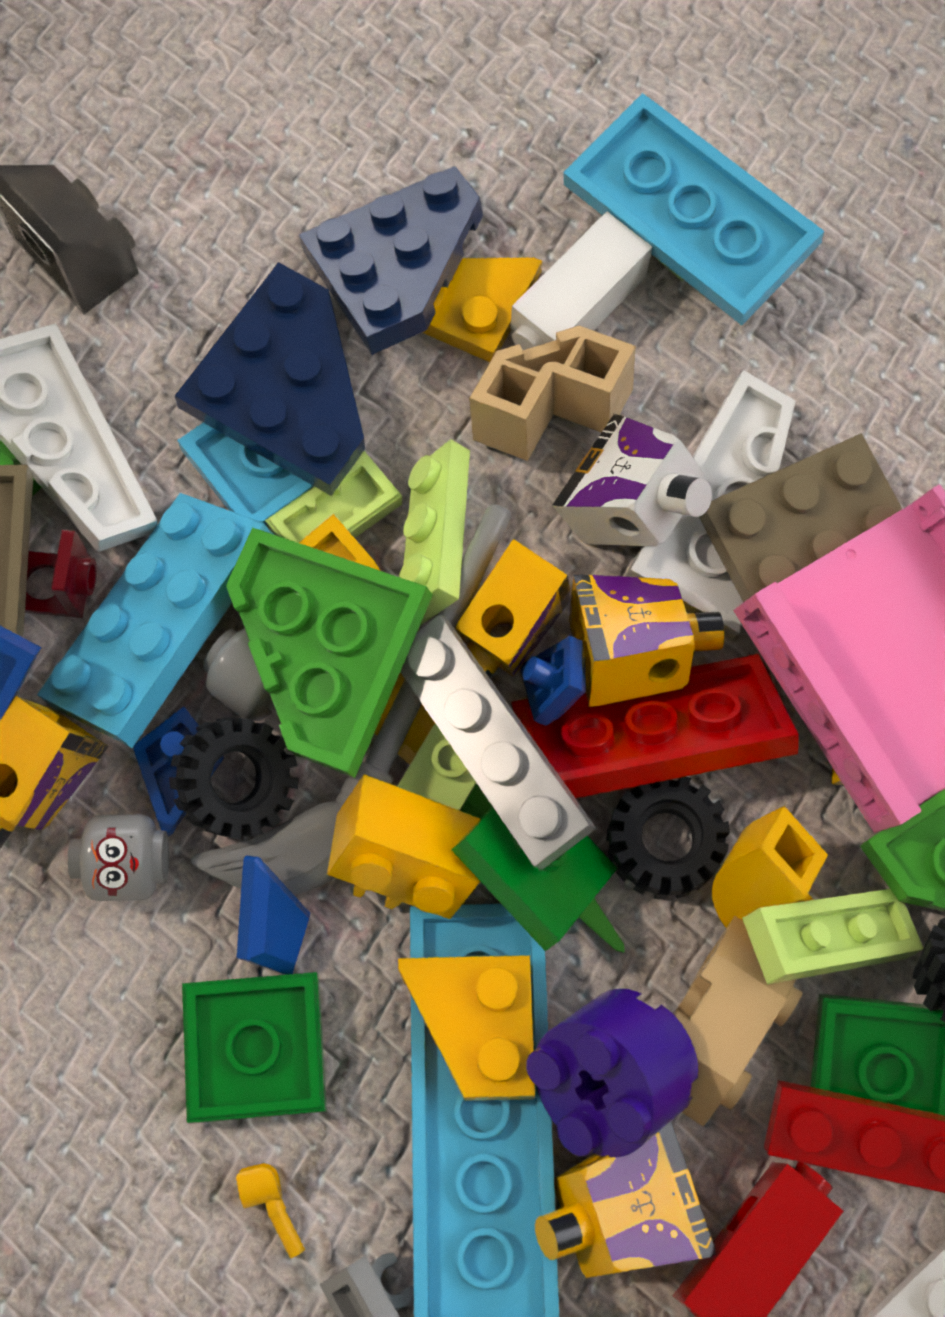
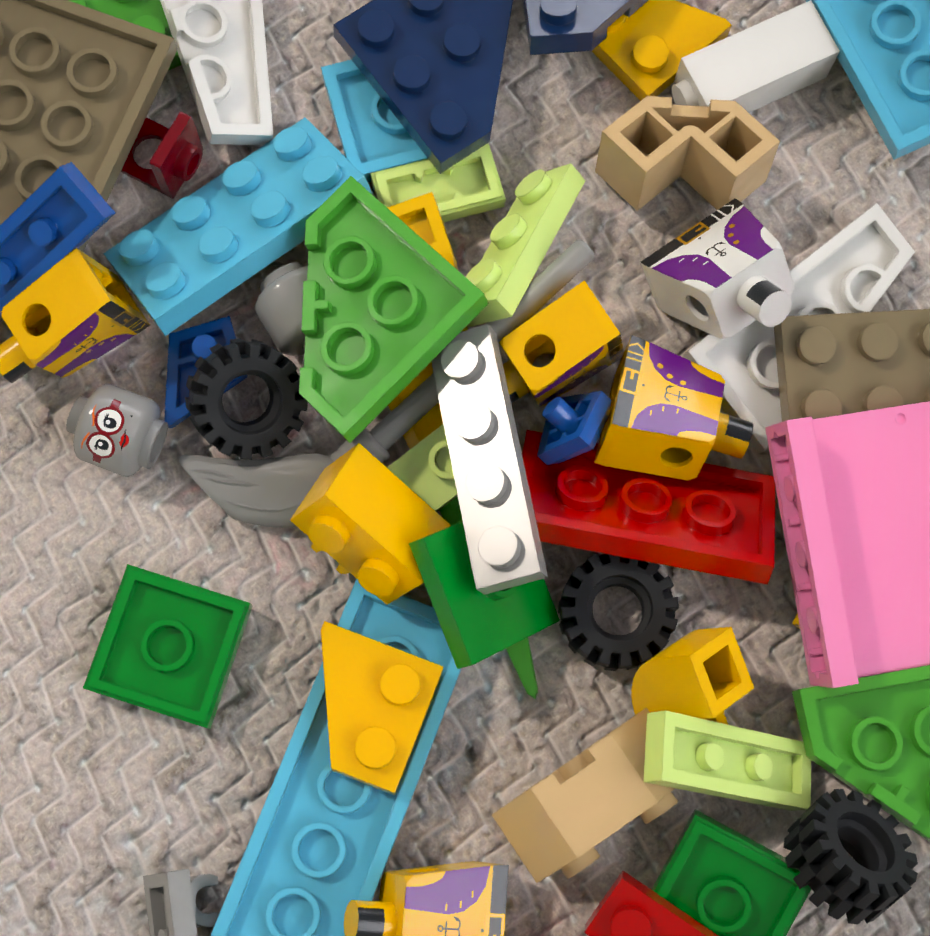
camera: 20 degrees right, 5 degrees up
blue piece [236,855,310,975] -> none
yellow hand [236,1163,305,1259] -> none
dark purple brick [526,988,698,1157] -> none

